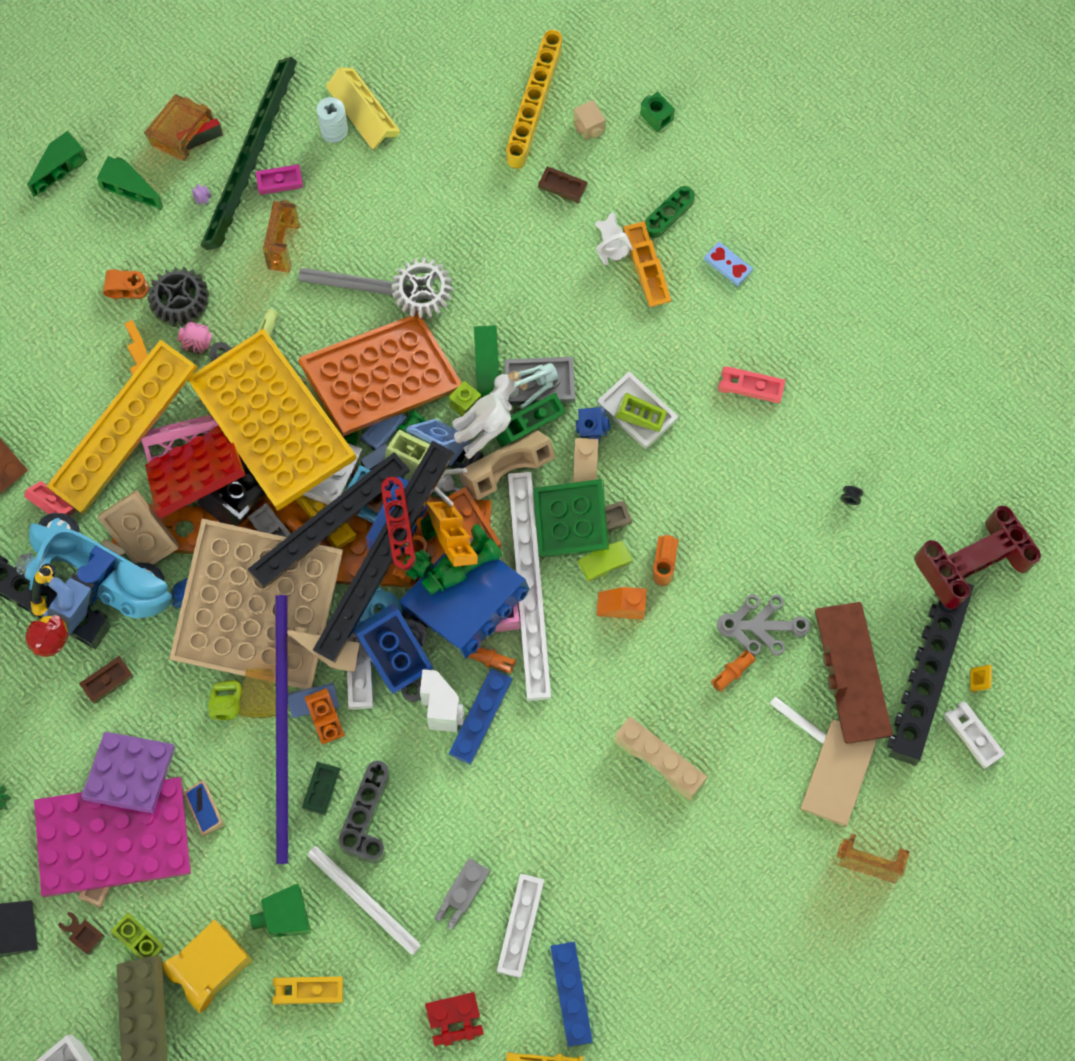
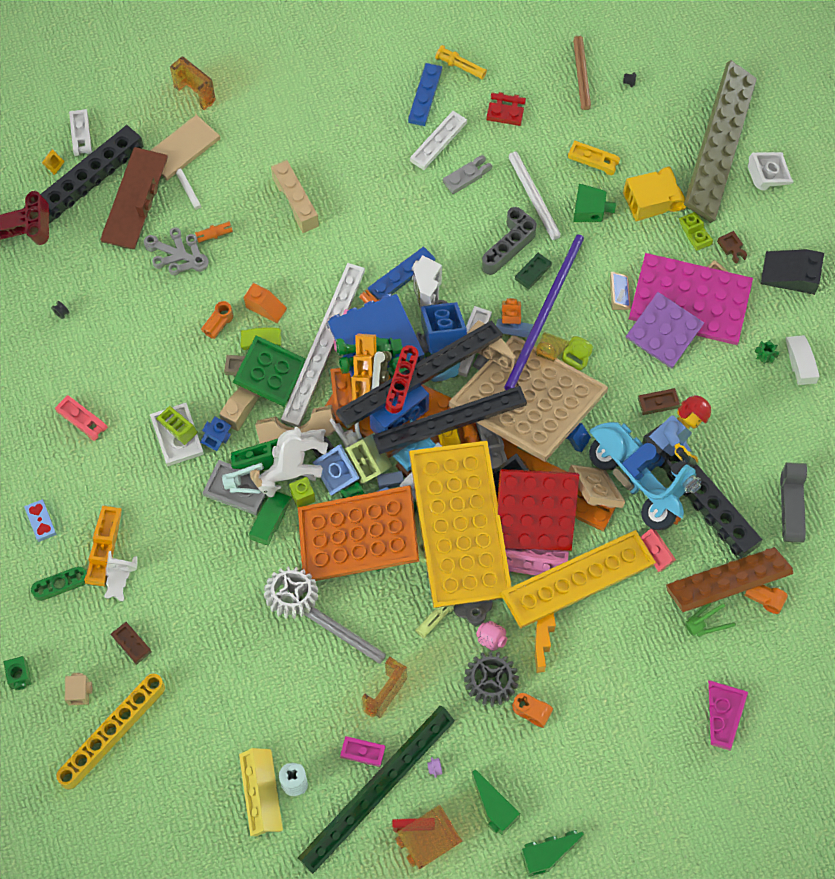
camera: 155 degrees left, 5 degrees down
none -> plate [371,351,392,390]

